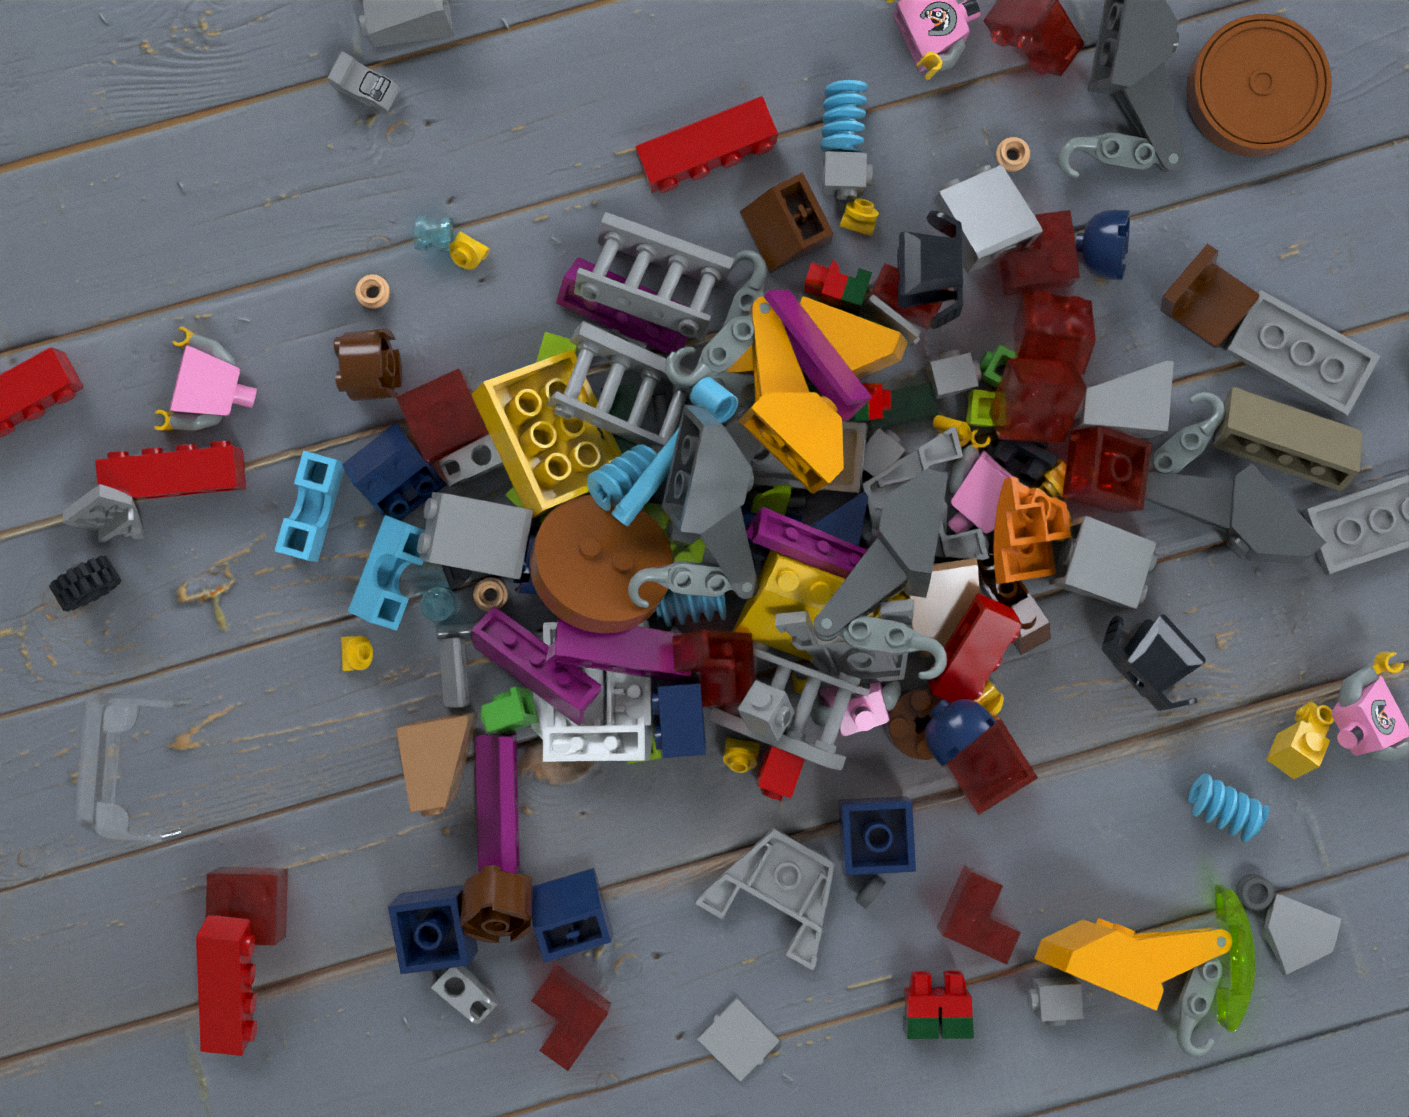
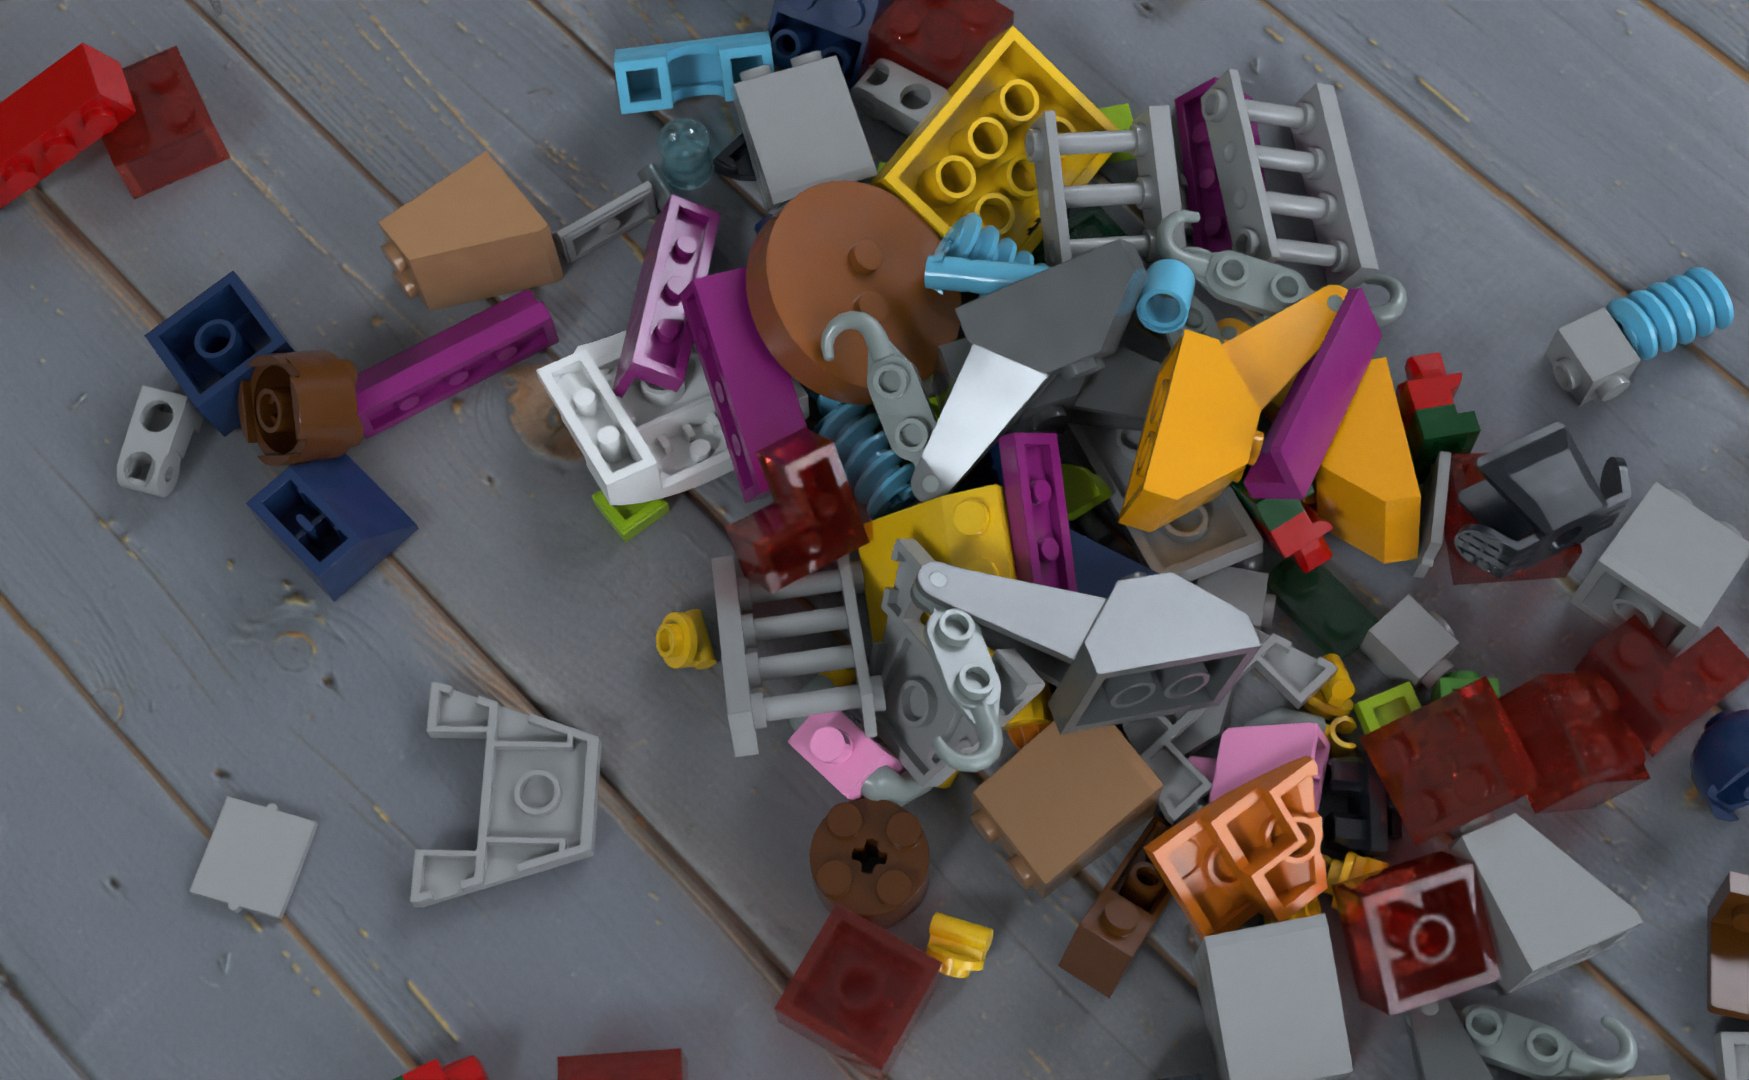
camera: 65 degrees right, 20 degrees down
yellow plate [341,636,373,671] -> none
light nougat plate [473,578,508,612] -> none
bright green brick [480,686,539,734] -> none
clear red brick [531,963,611,1071] -> none
red brick [635,96,778,193] -> none
dark blue brick [652,681,706,758] -> none
light grey brick [738,680,795,742] -> none
reddish brown slope [740,172,834,273] -> none
red brick [756,744,805,801] -> none
dark blue brick [838,796,916,875] -> none
yellow plate [839,198,879,236] -> none
dark grey tile [855,874,886,909] -> none
dark blue cylinder [924,699,997,767] -> none
red brick [926,593,1022,703] -> none

